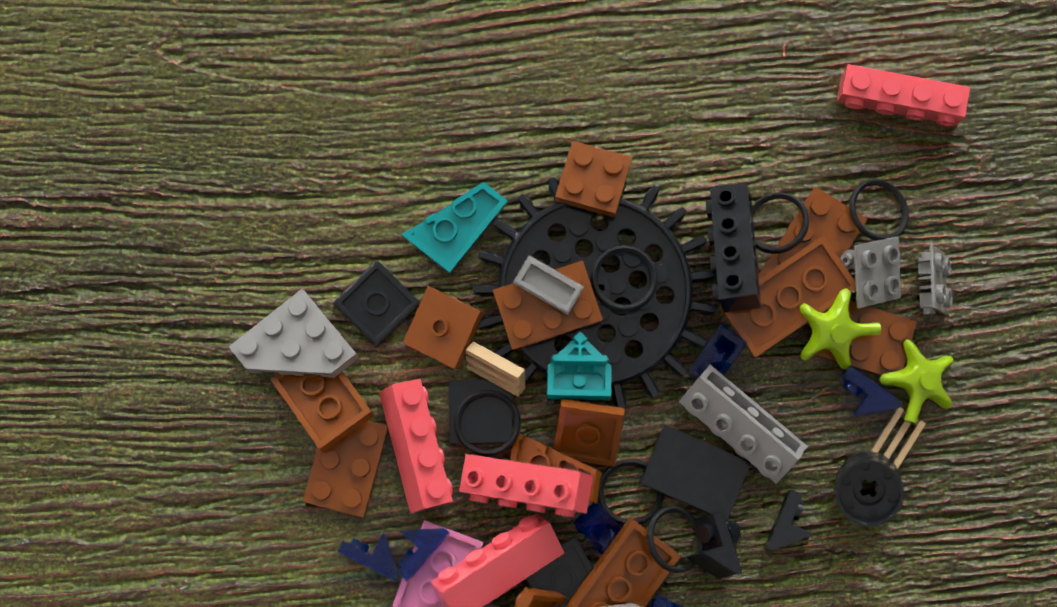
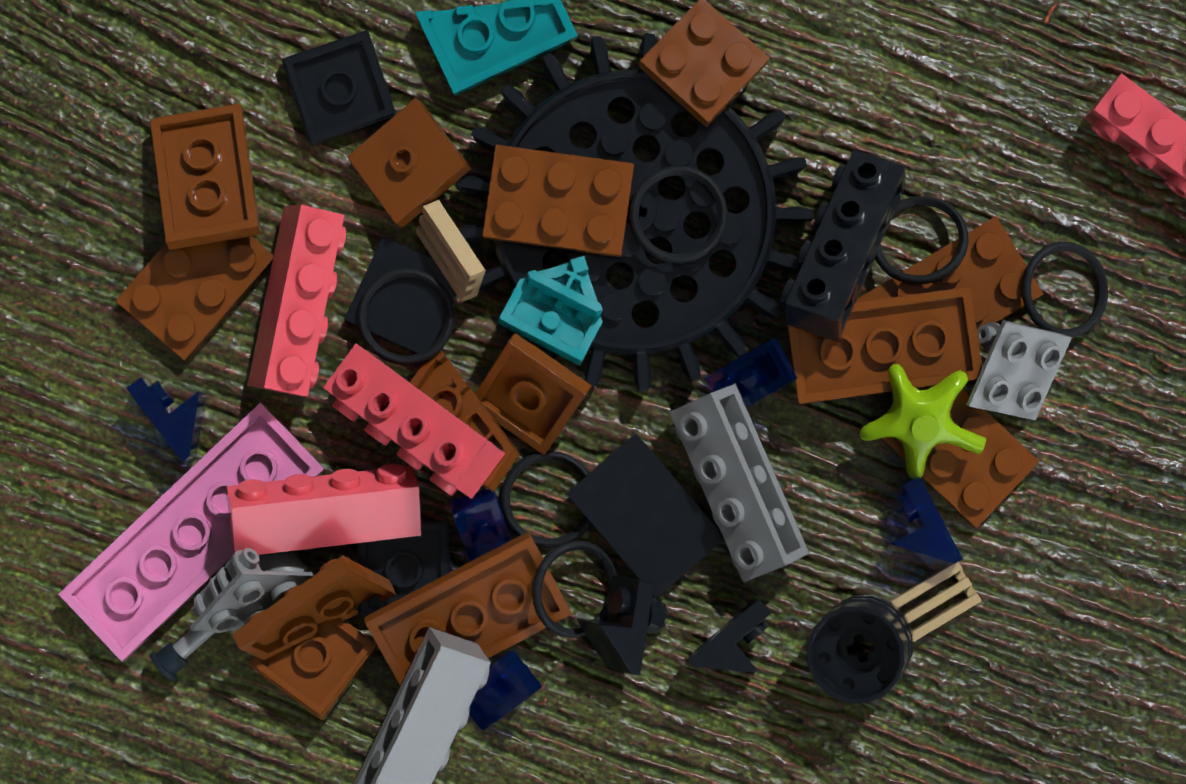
camera: 25 degrees right, 5 degrees up
light grey plate [229,288,359,378] -> none
clear blue slope [397,528,450,582] -> none
light grey tile [513,255,584,316] -> none
lime animal [880,340,954,424] -> none
light grey hinge [918,245,953,315] -> none

